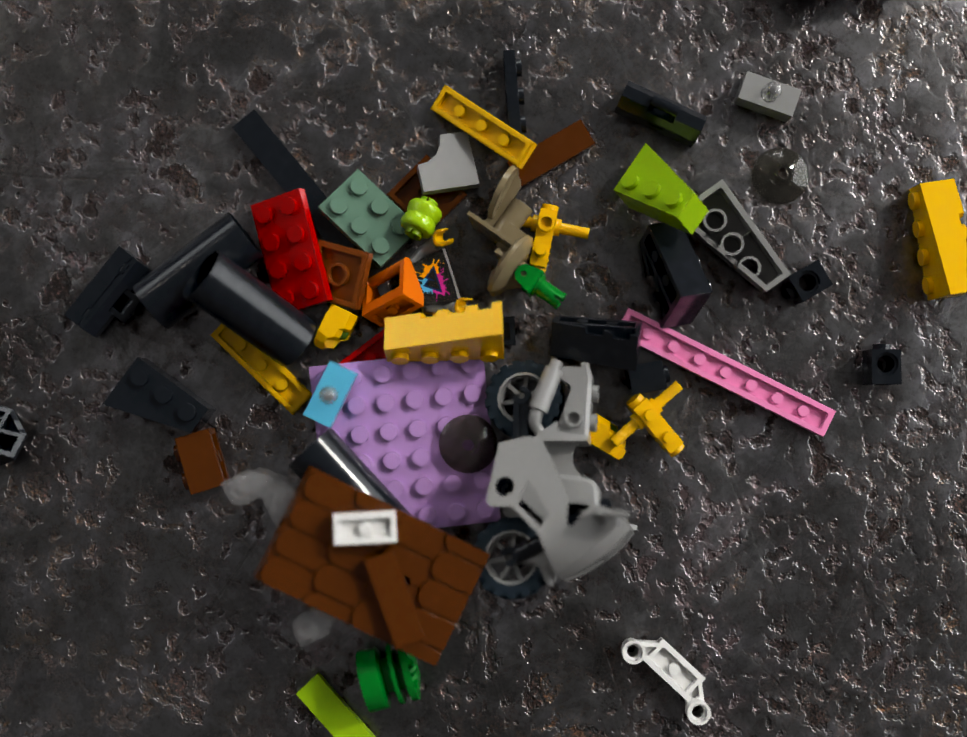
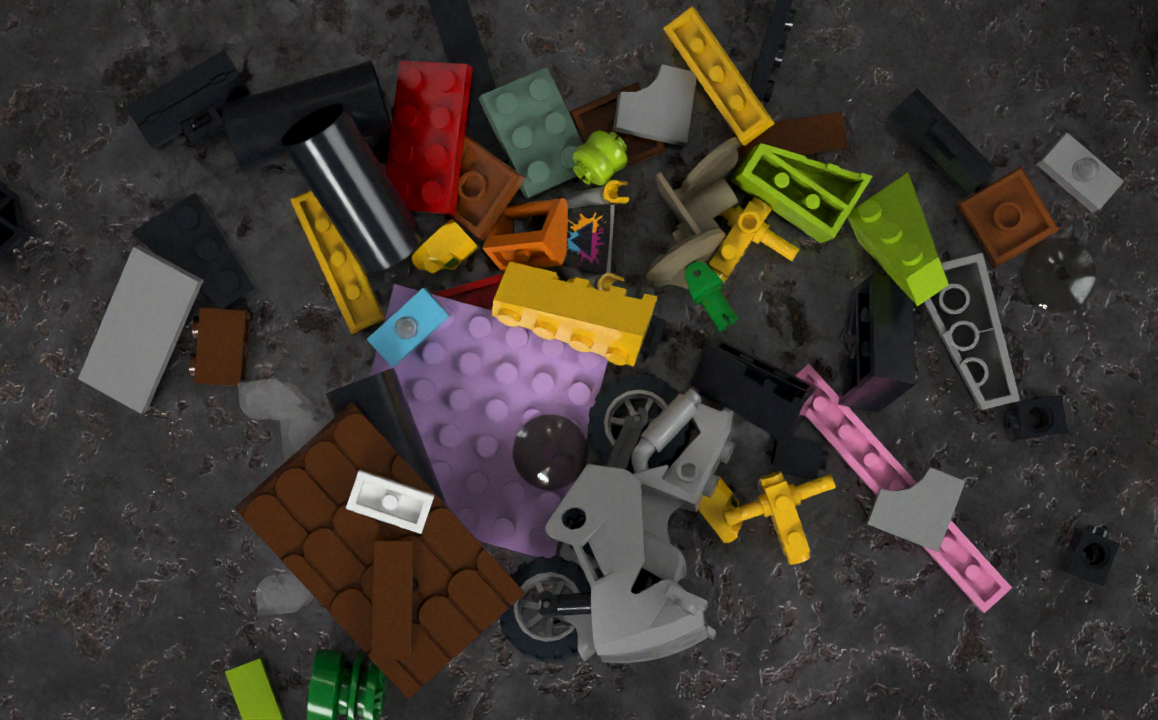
camera: 25 degrees right, 0 degrees up
none -> light grey tile [78,245,203,414]
none -> lime wedge [729,143,873,243]
none -> light grey tile [866,467,966,552]
none -> dark orange tile [955,166,1060,269]

